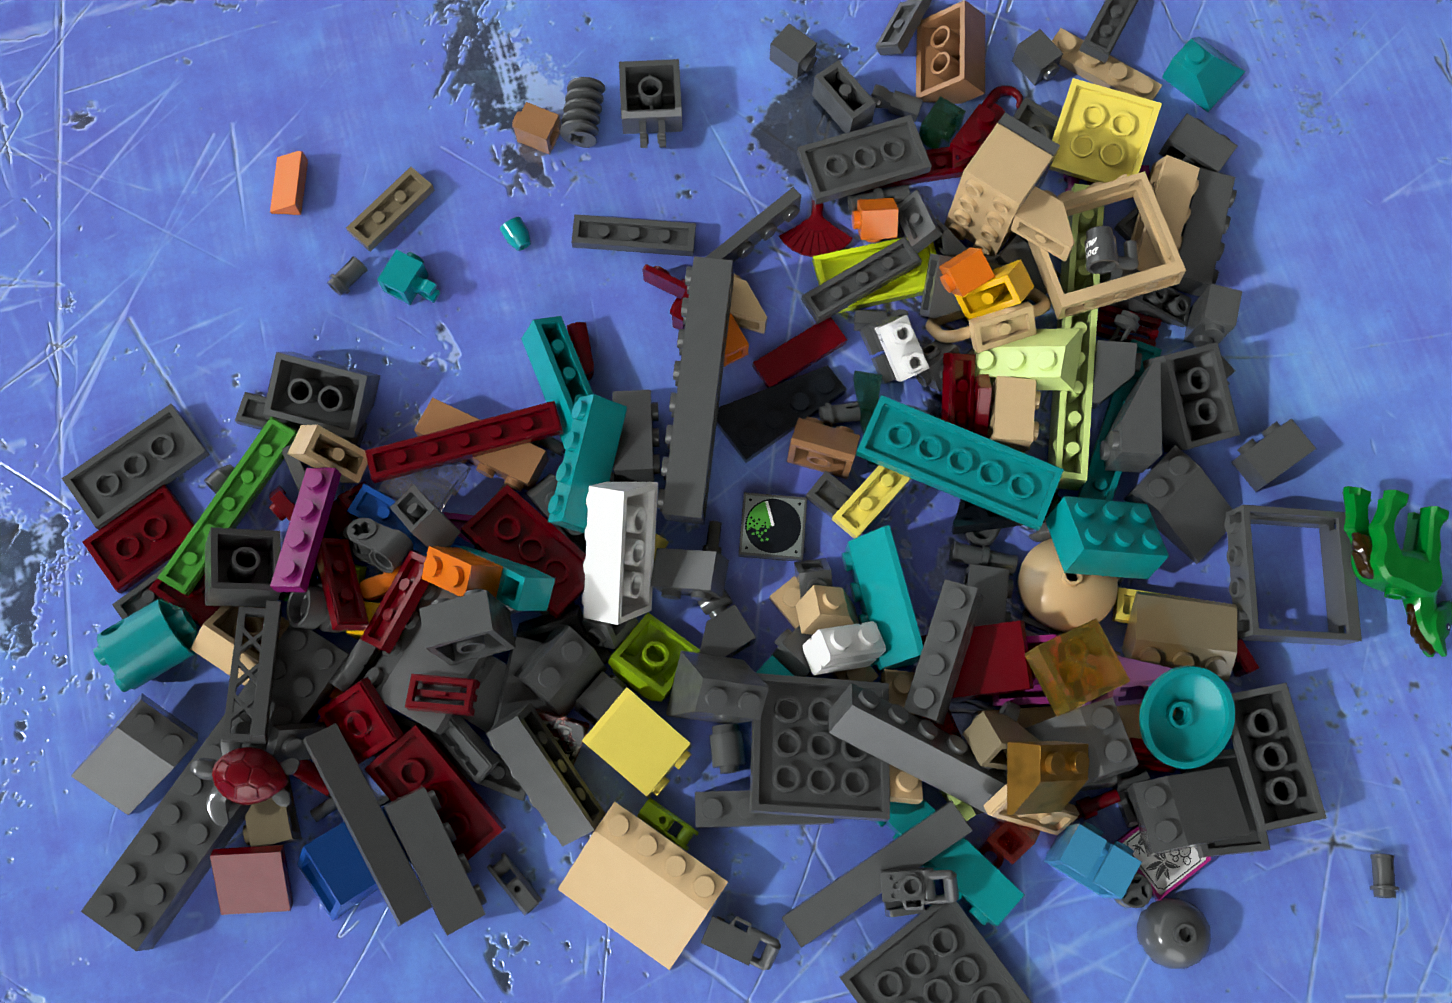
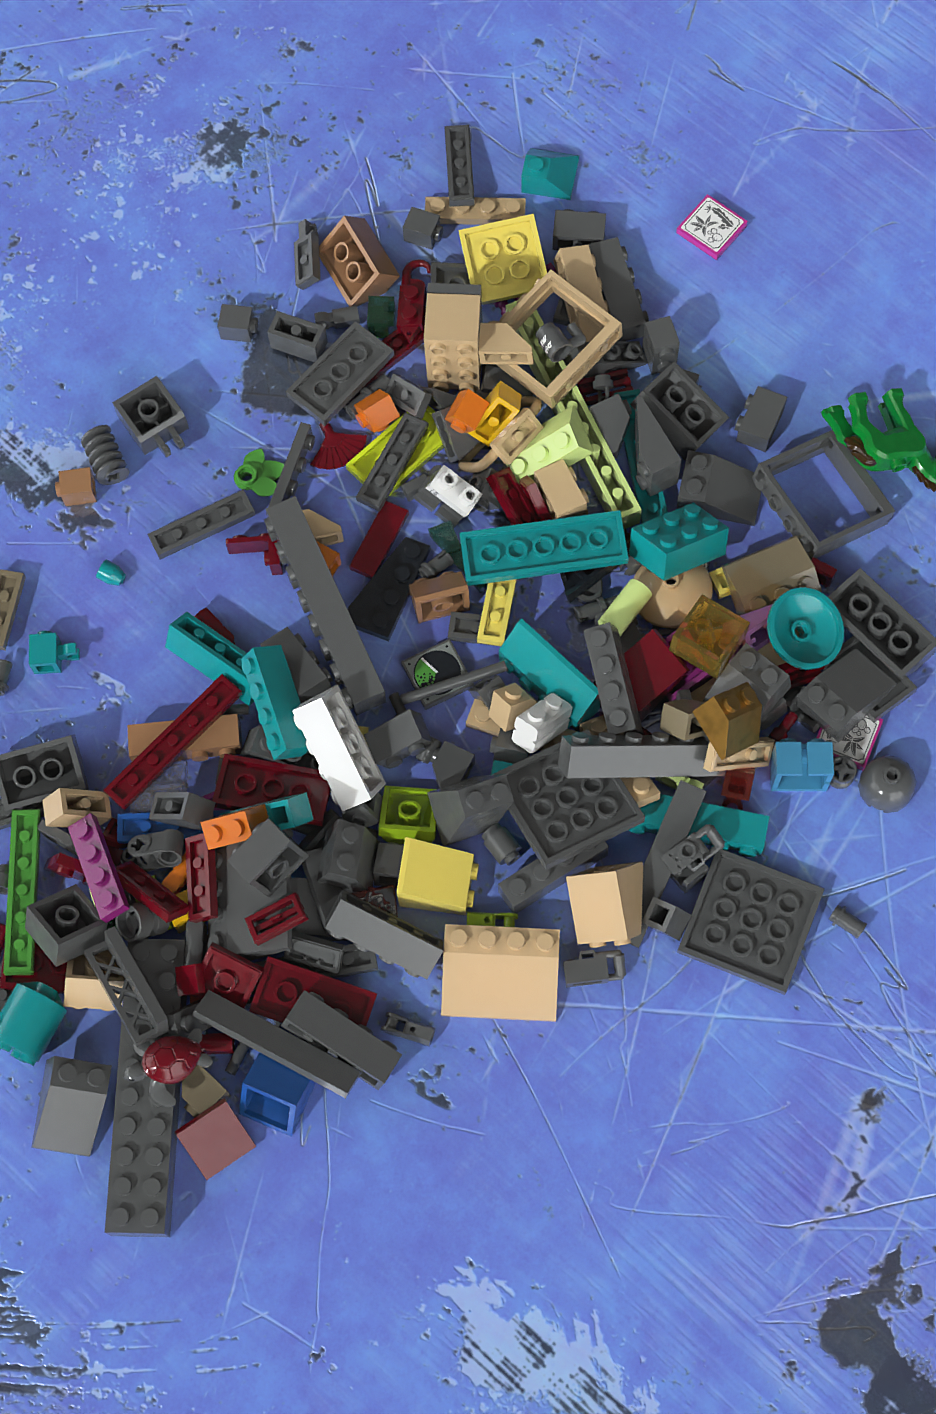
camera: 25 degrees left, 5 degrees down
none -> dark red tile [175,963,205,996]
none -> bright green plate [234,449,284,496]
none -> dark grey bar [400,661,508,705]
none -> tan slope [566,861,643,948]
none -> yellowish green brick [598,579,652,637]
none -> dark grey brick [642,897,691,941]
none -> tile [676,194,748,260]

